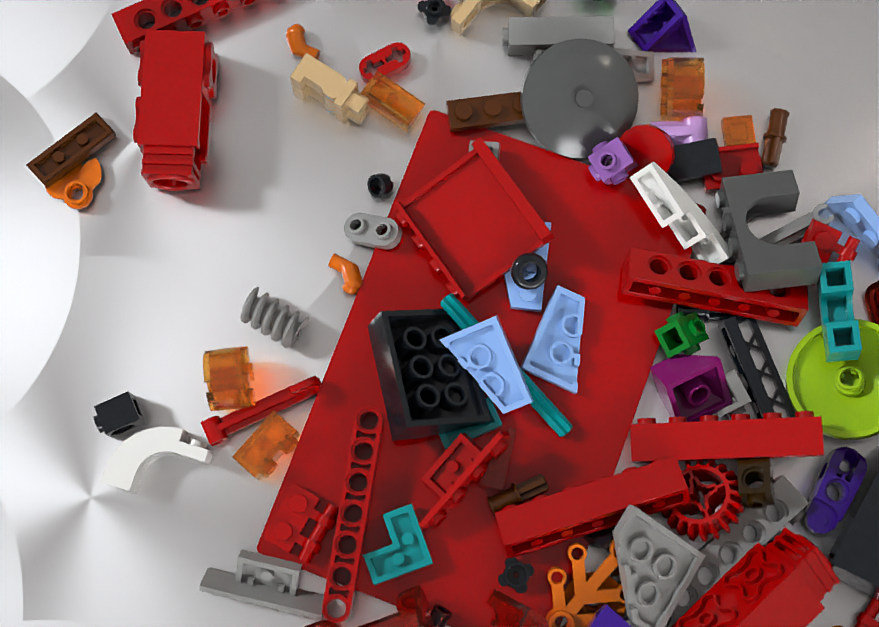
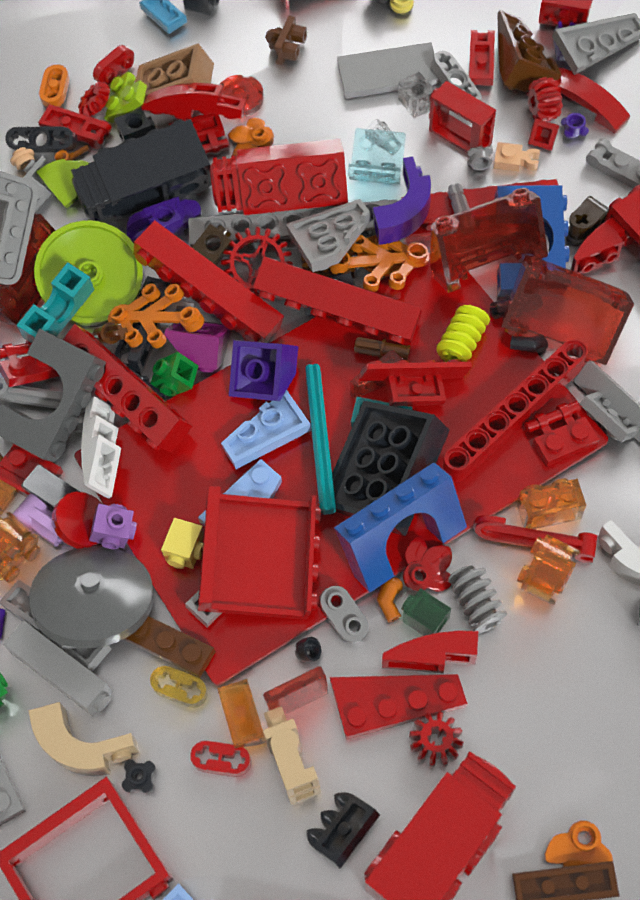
camera: 140 degrees left, 15 degrees down
orange arm [286,24,320,59] -> none
teal plate [363,504,433,585] -> none
light blue wing [439,315,533,414] -> none
black plate [498,557,534,593] -> none
black piece [511,252,548,290] -> none
none -> reddish brown axle [93,322,128,344]
none -> orange plant [108,284,204,348]
none -> clear yellow beam [150,666,208,708]
none -> light yellow brick [161,518,204,569]
none -> dark purple slope [229,340,298,401]
none -> clear red tile [263,666,328,715]
none -> black plate [307,792,380,869]
none -> red wing [330,674,468,740]
none -> blue arch [334,463,467,593]
none -> red slope [382,631,478,674]
none -> clear green brick [401,588,451,636]
none -> red plate [403,536,452,592]
none -> red gear [409,712,464,768]
none -> neon yellow piece [436,305,490,362]
none -> black arm [510,335,549,355]

